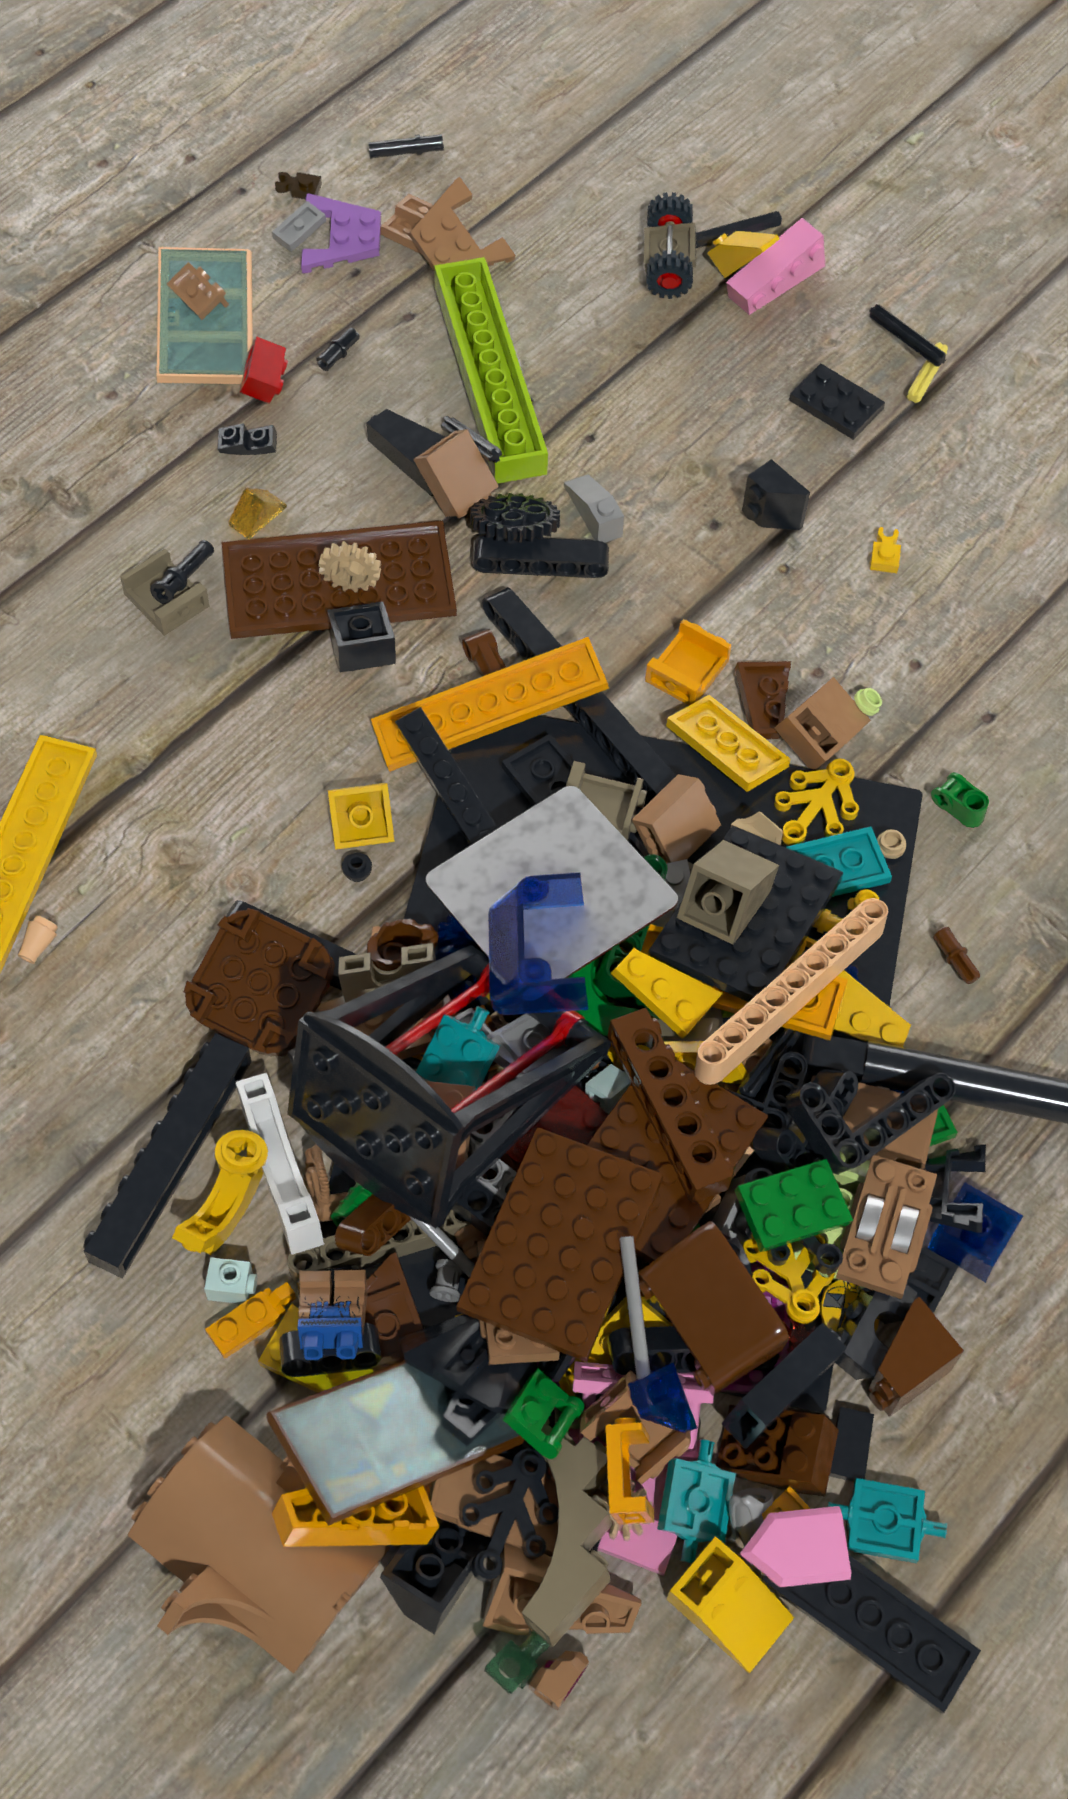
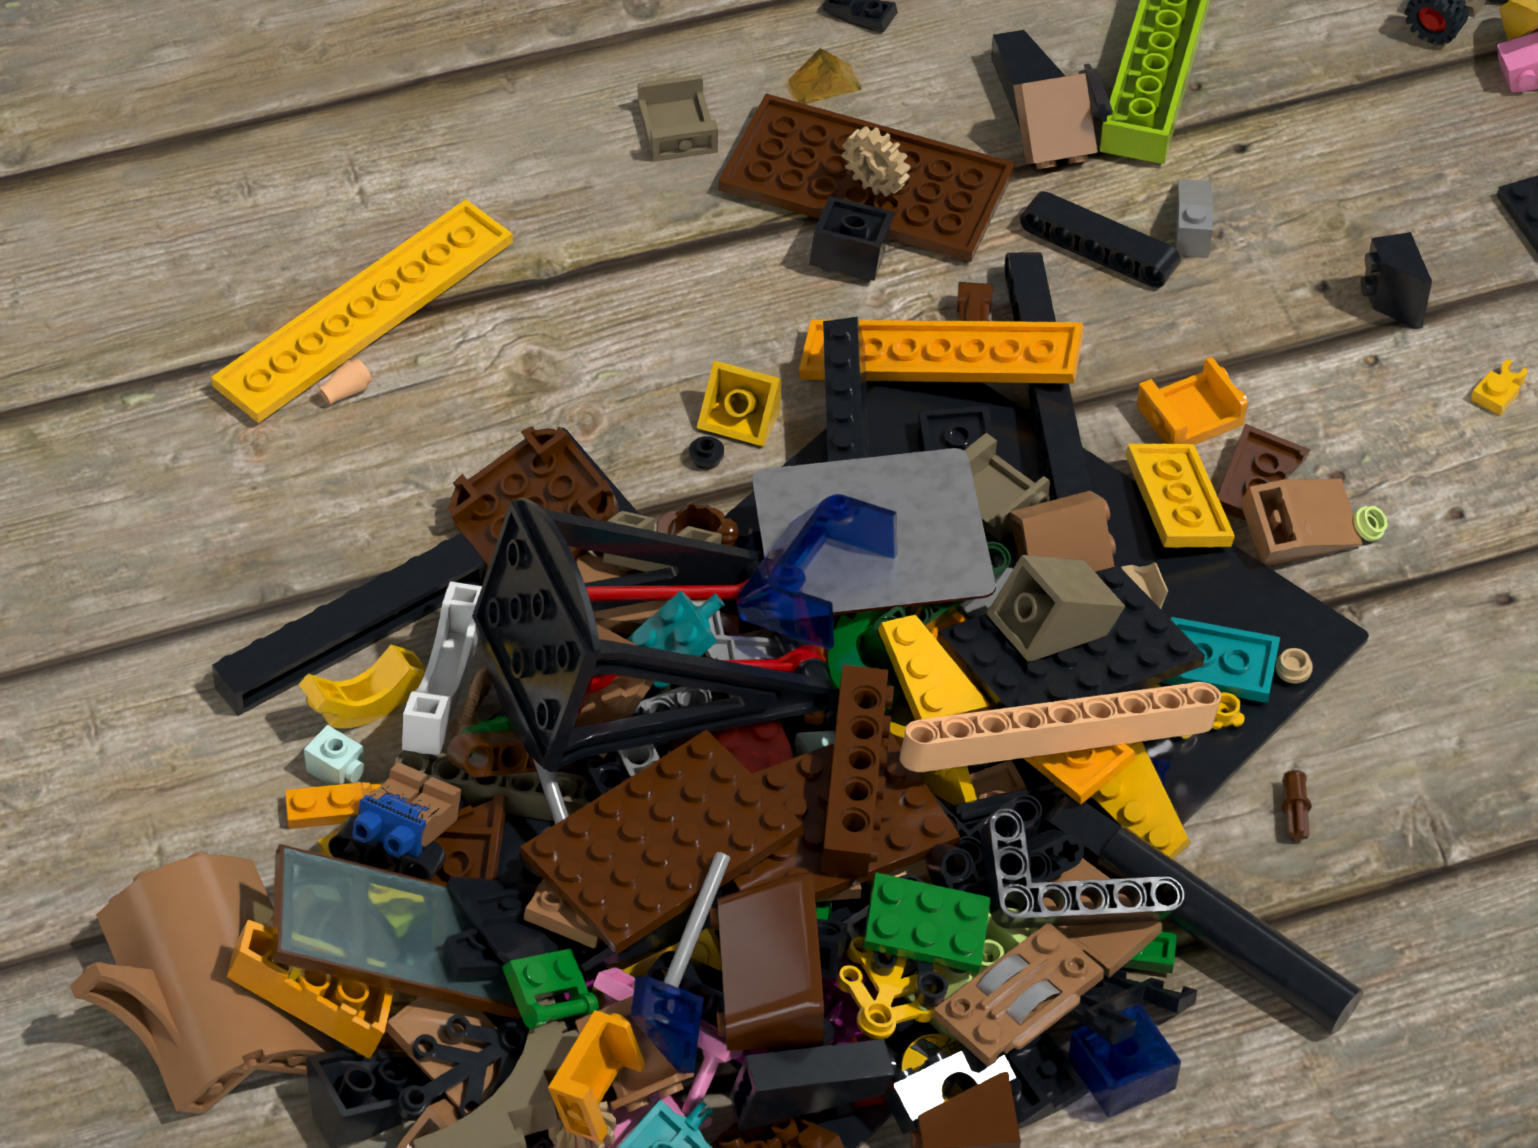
camera: 30 degrees right, 10 degrees down
black pin [150,540,214,605] -> none
yellow gear [214,1130,268,1178] -> none
black gear [471,493,560,543] -> none
yellow plant [774,758,859,846] -> none
green piece [931,772,989,828] -> none

